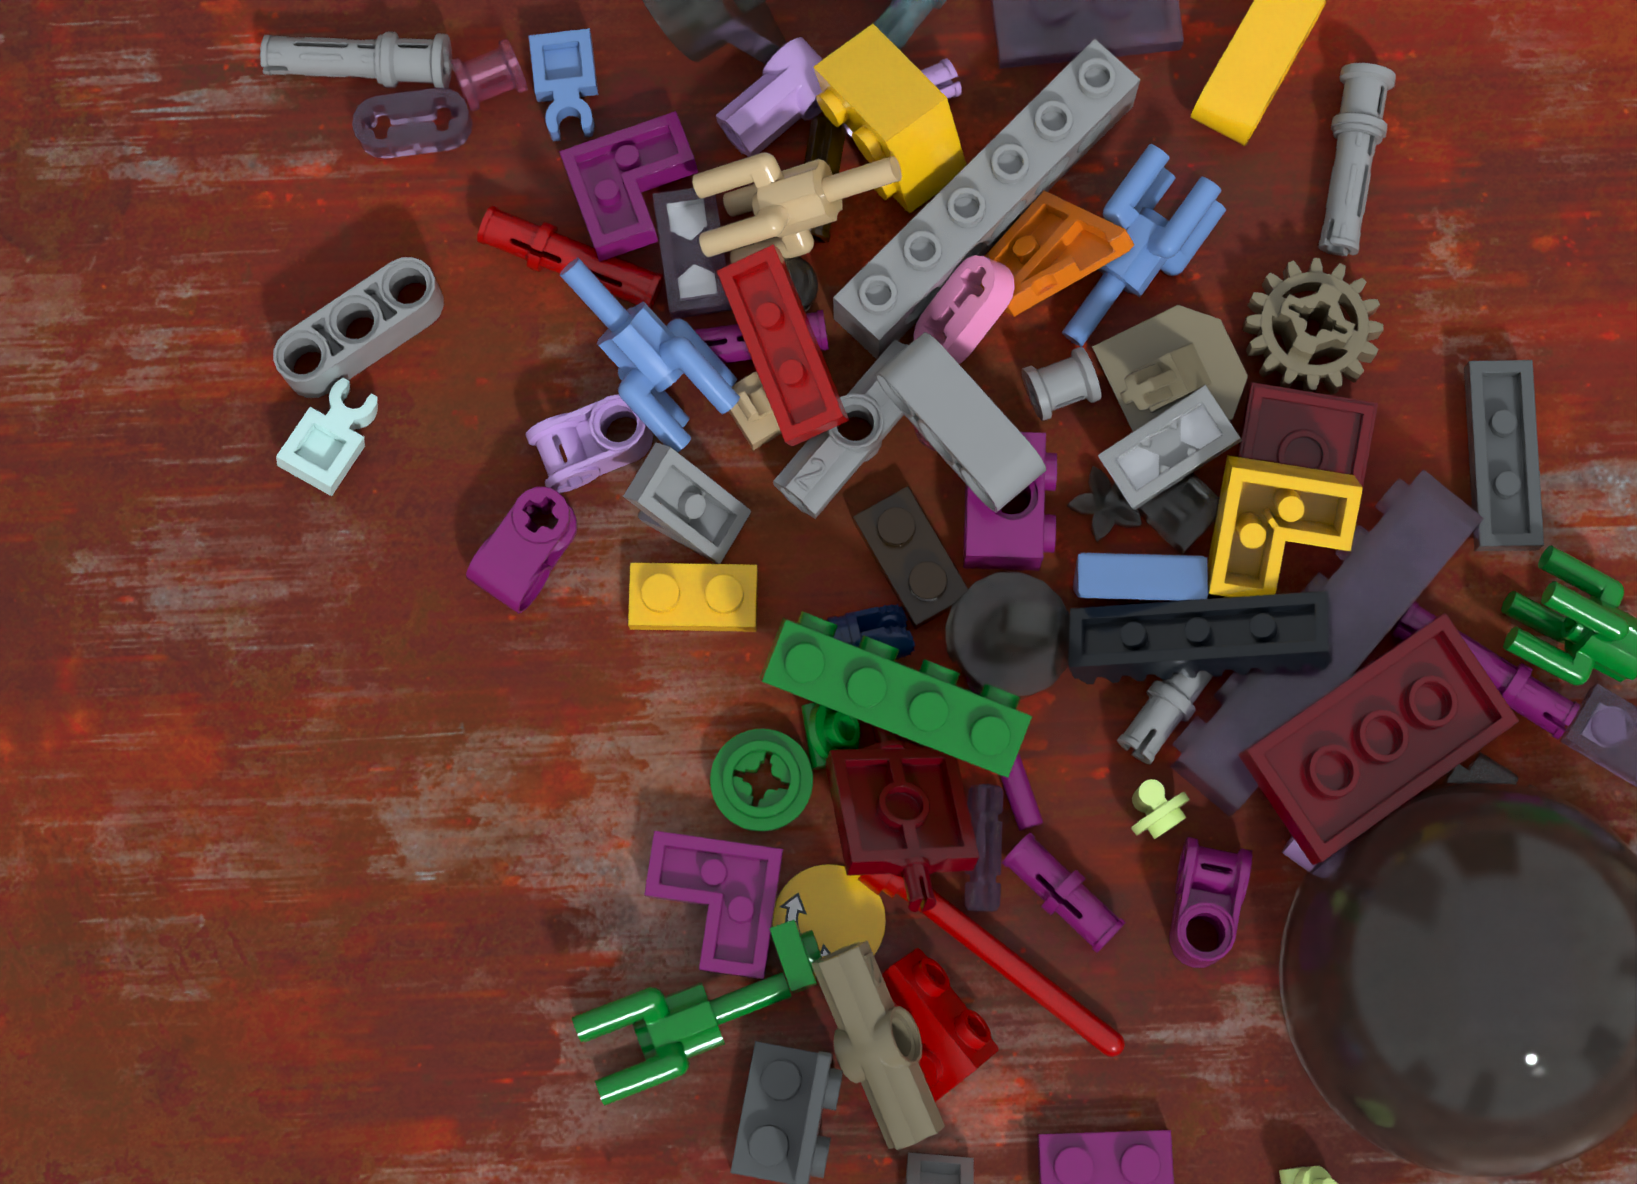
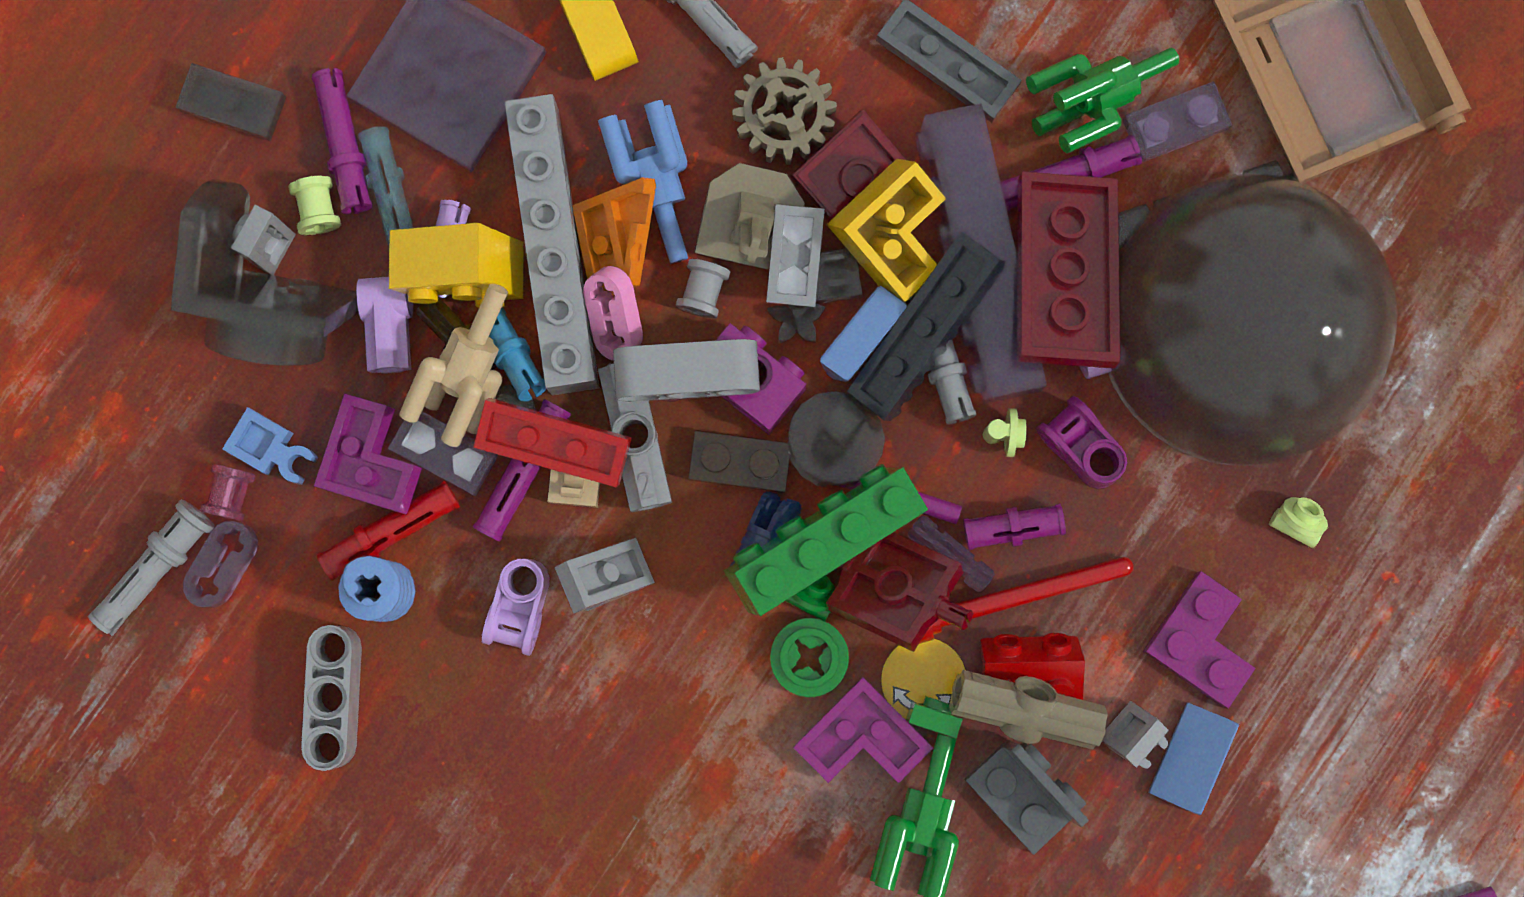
camera: 55 degrees left, 5 degrees up
light aqua plate [276,378,378,496] -> none
magenta piece [466,487,577,613] -> none
medium blue plant [560,258,740,452] -> none
yellow plate [628,563,758,632] -> none
none -> medium blue piece [338,556,416,622]
none -> dark azure pin [489,308,546,402]

